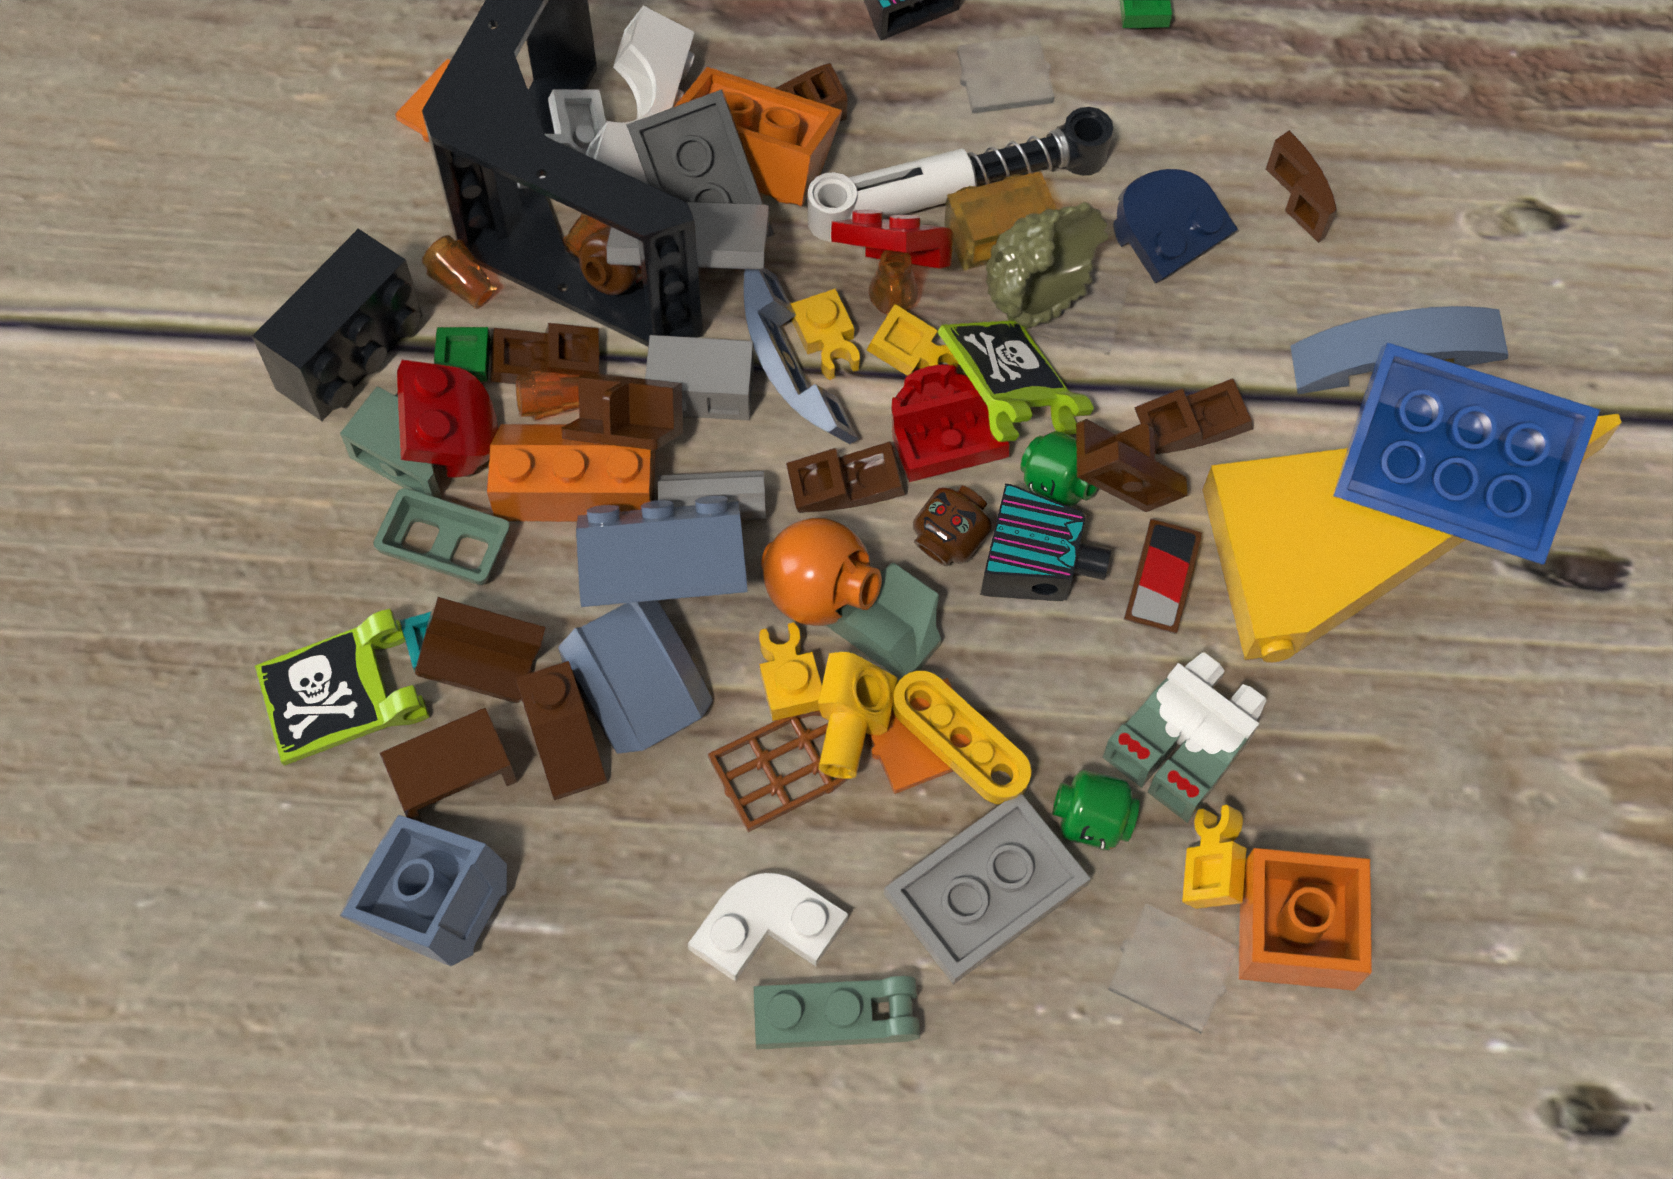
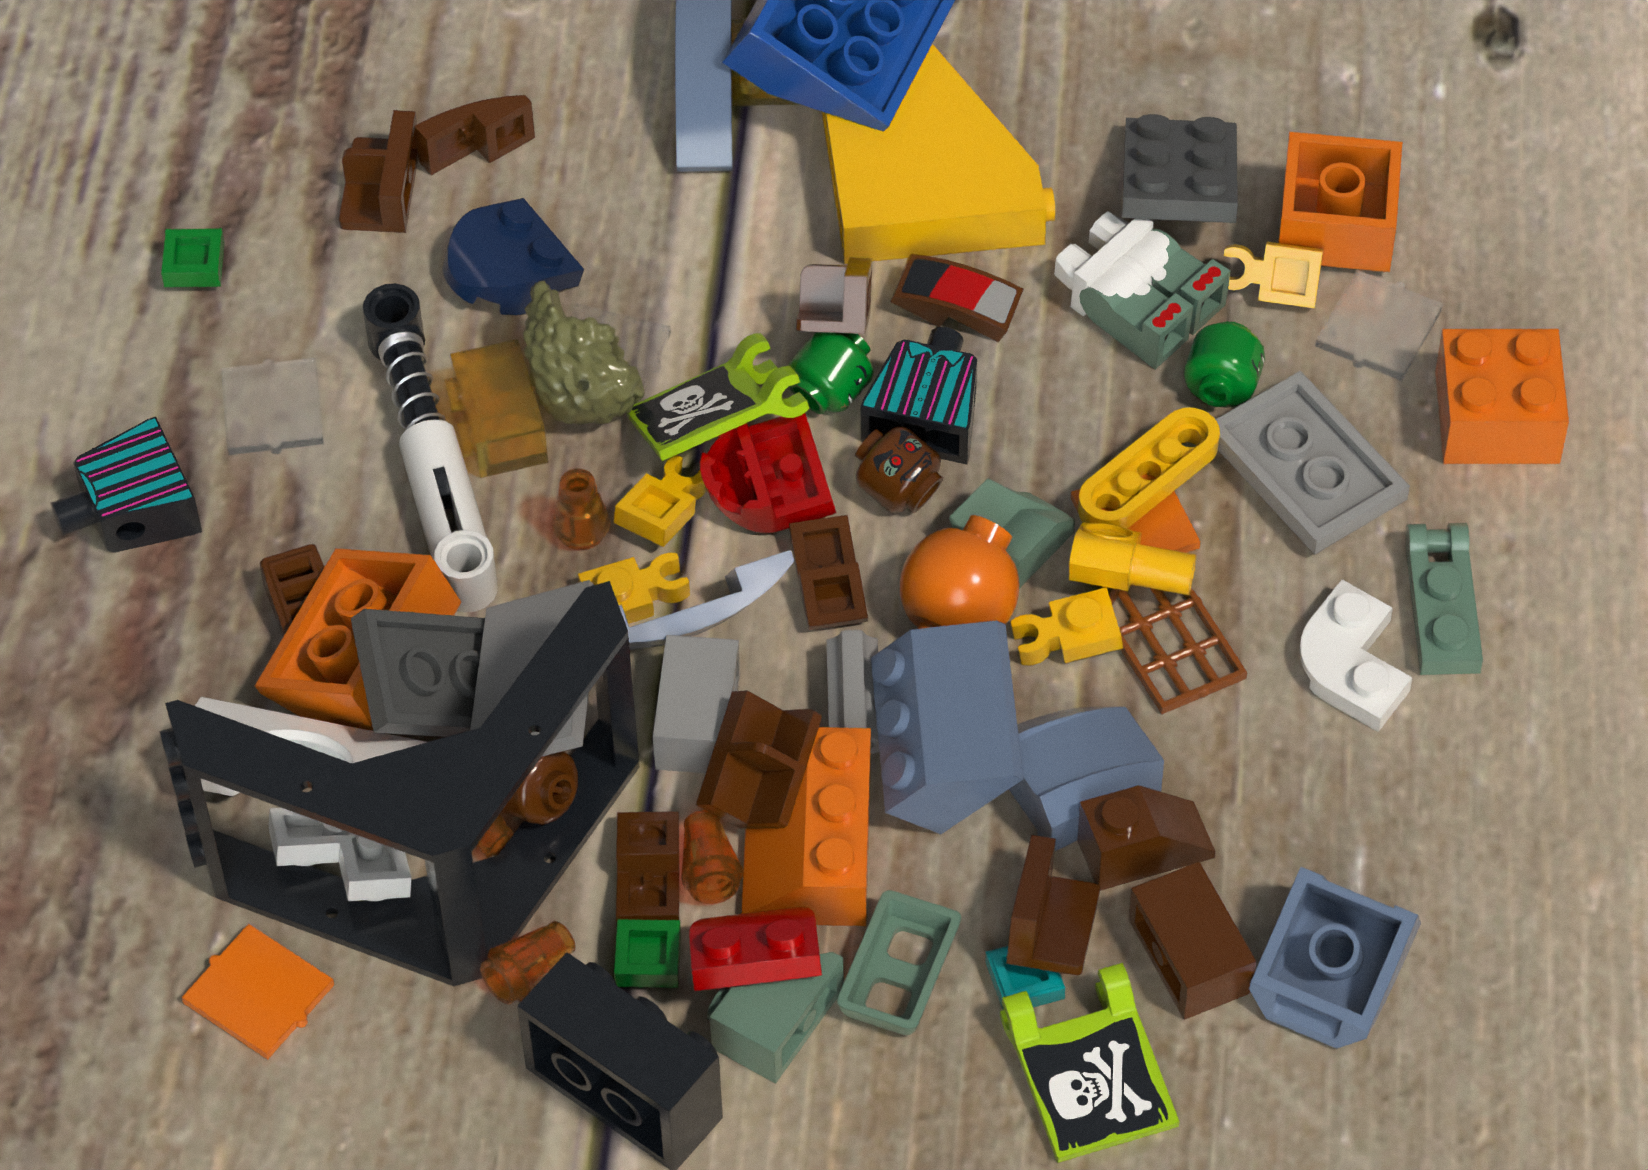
camera: 85 degrees left, 10 degrees down
red slope [831,210,953,269] -> none
reddish brown slope [1134,378,1253,454] -> none
none -> reddish brown panel [339,110,418,233]
none -> dark grey plate [1122,114,1238,223]
none -> orange brick [1435,329,1569,464]

